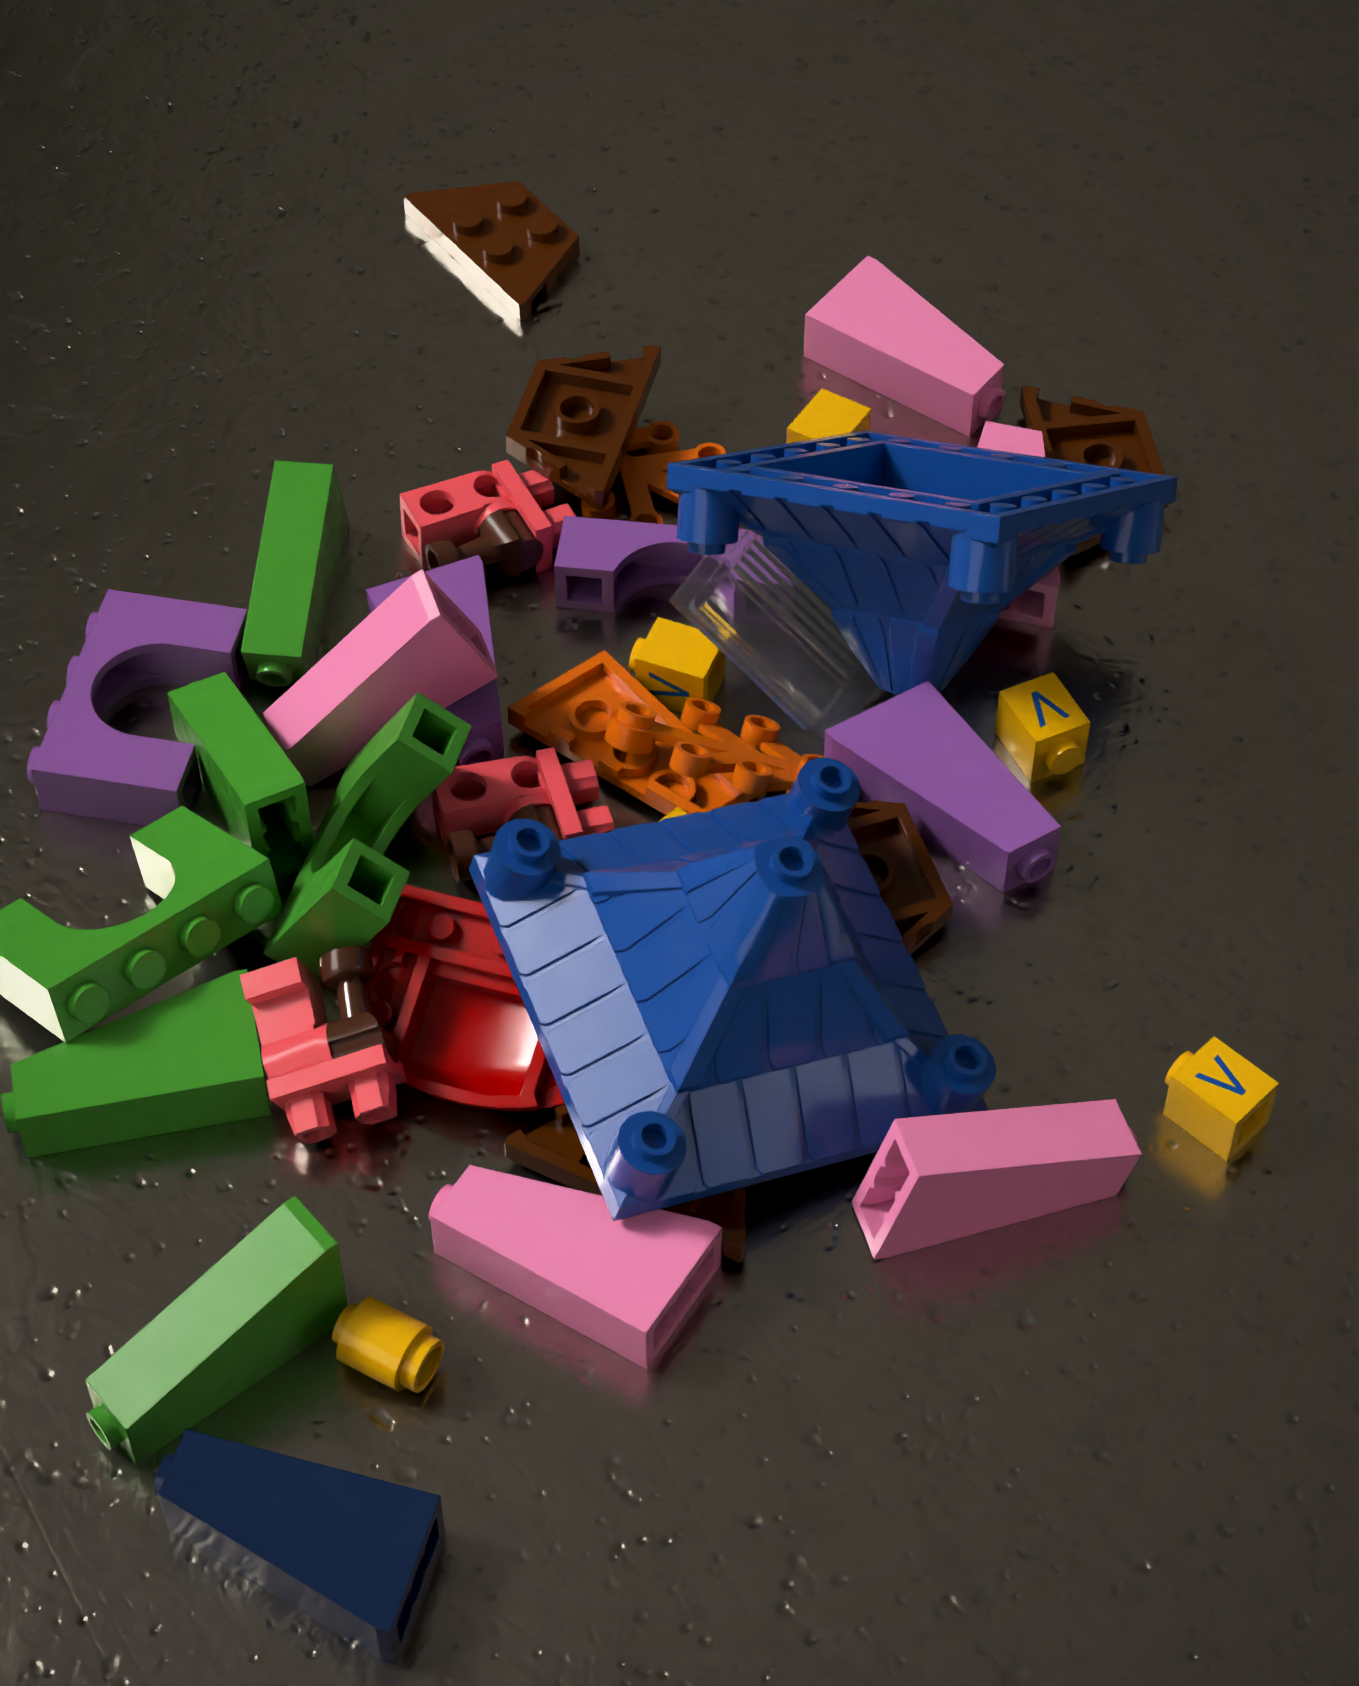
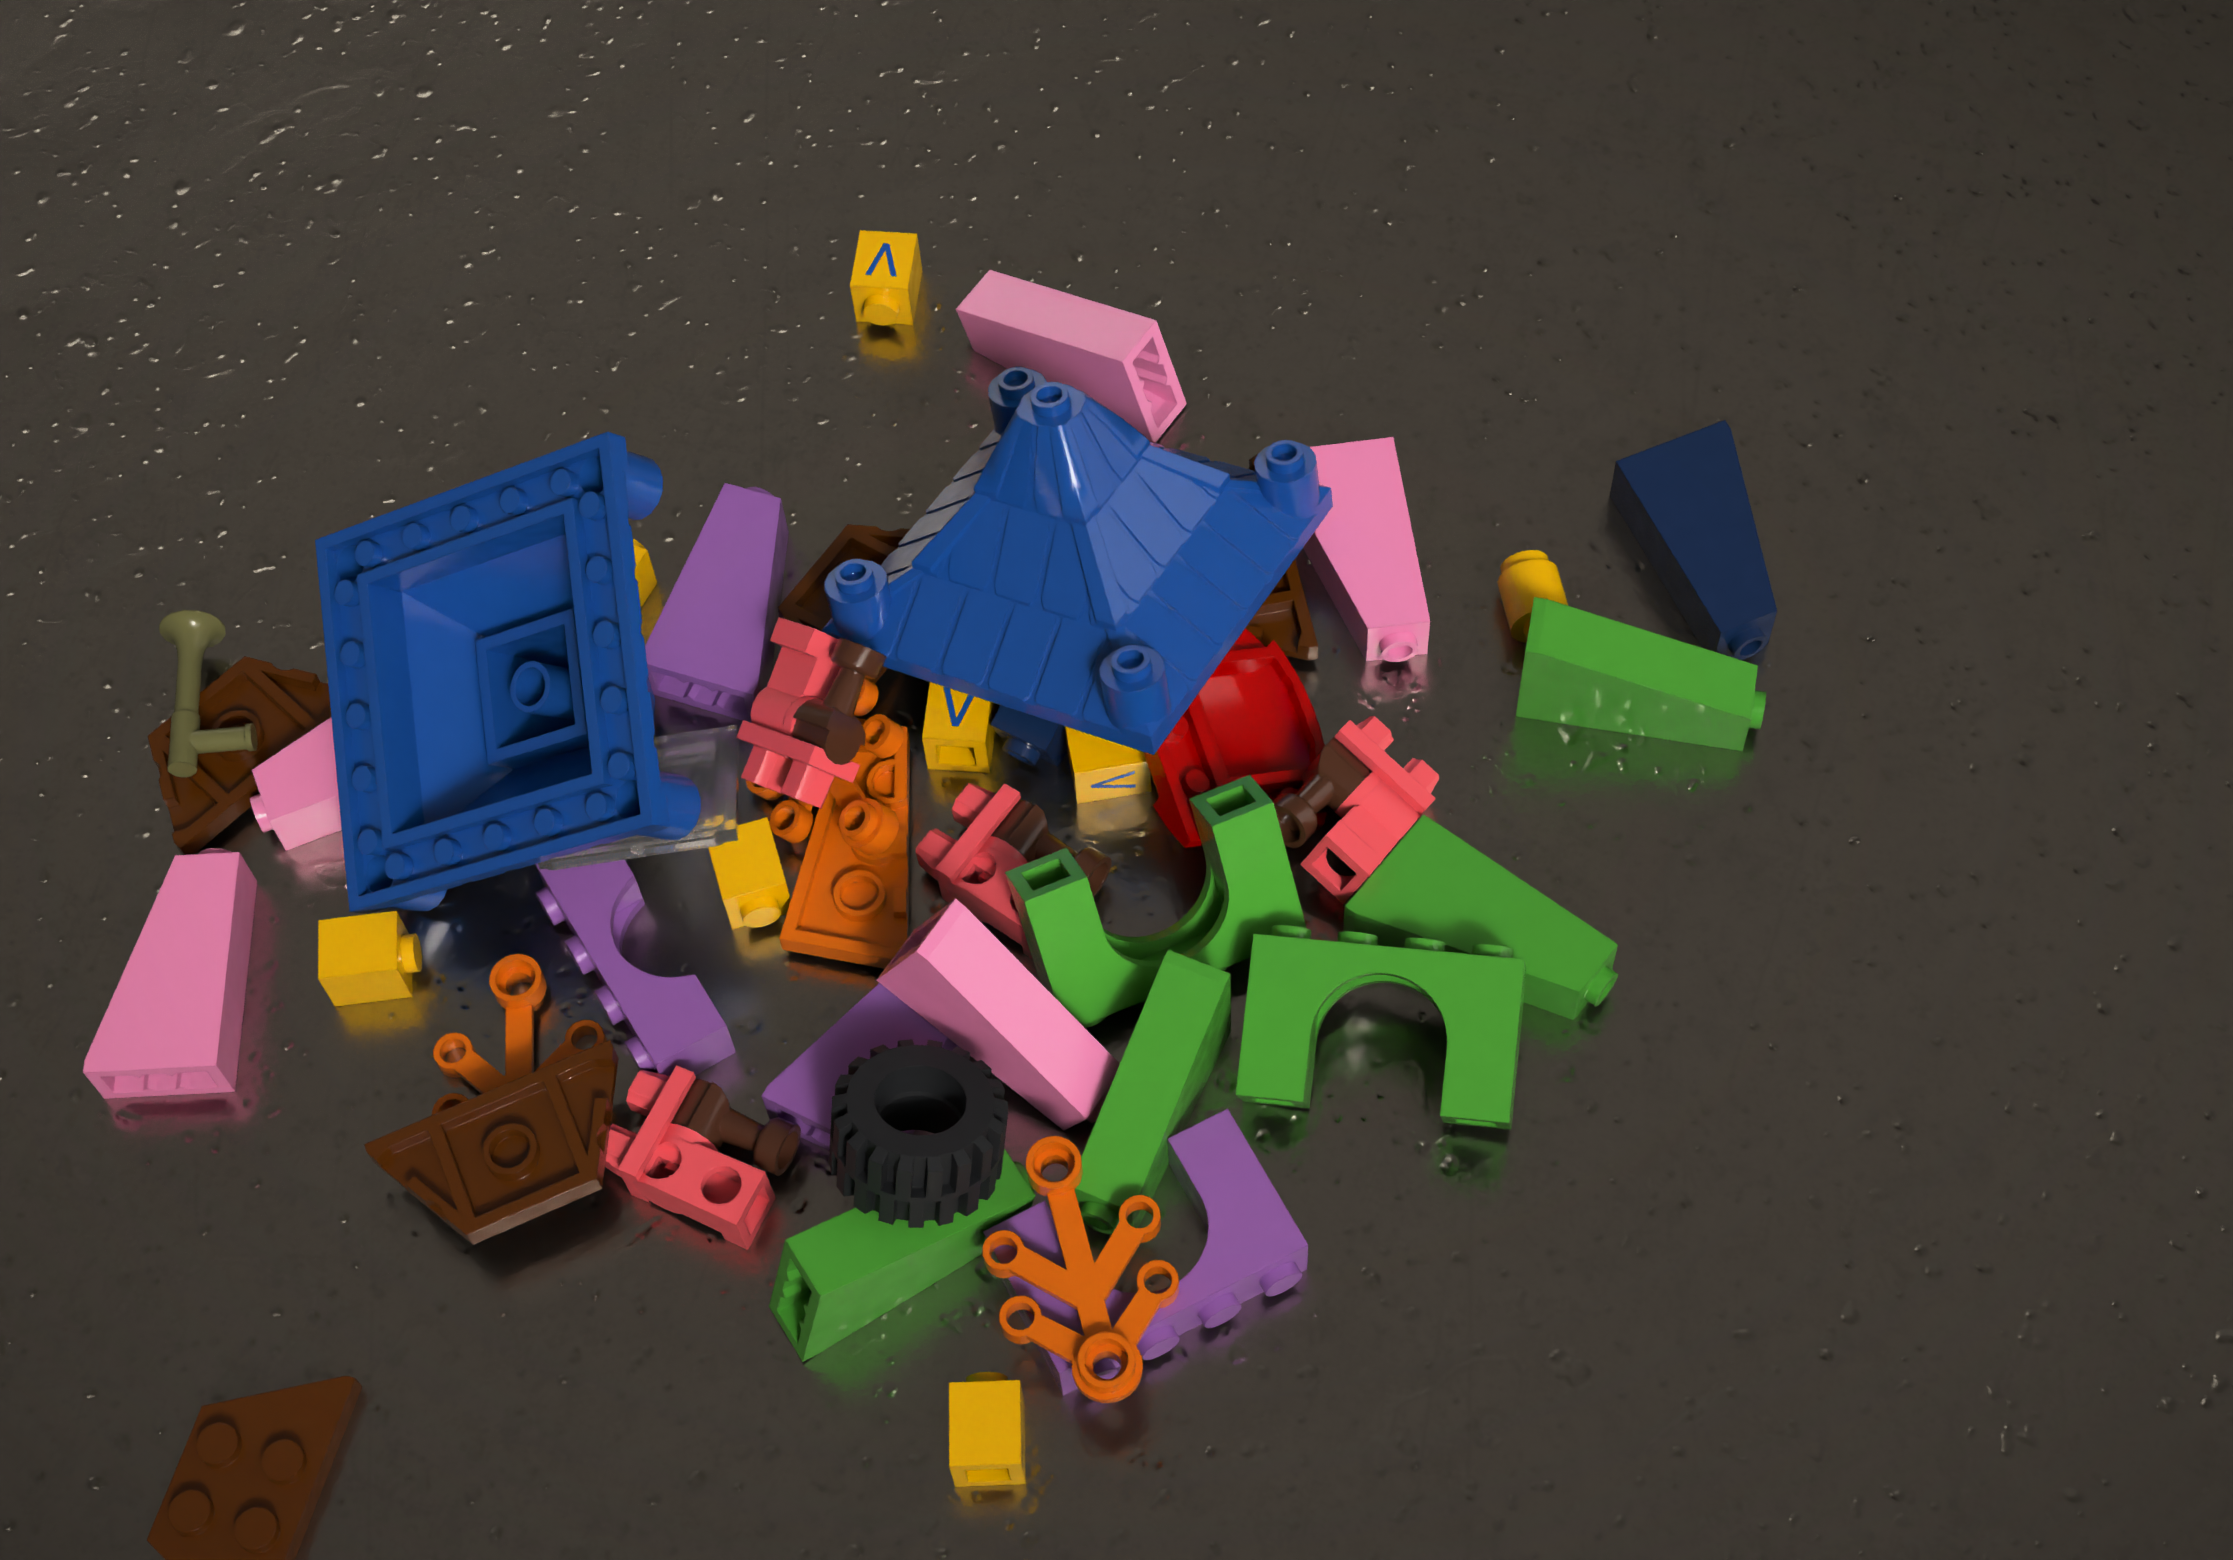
camera: 125 degrees left, 10 degrees up
none -> olive piece [159,610,258,777]
none -> coral hips [736,617,887,809]
none -> black tyre [829,1039,1008,1228]
none -> yellow brick [949,1372,1026,1487]
none -> orange plant [982,1136,1179,1403]

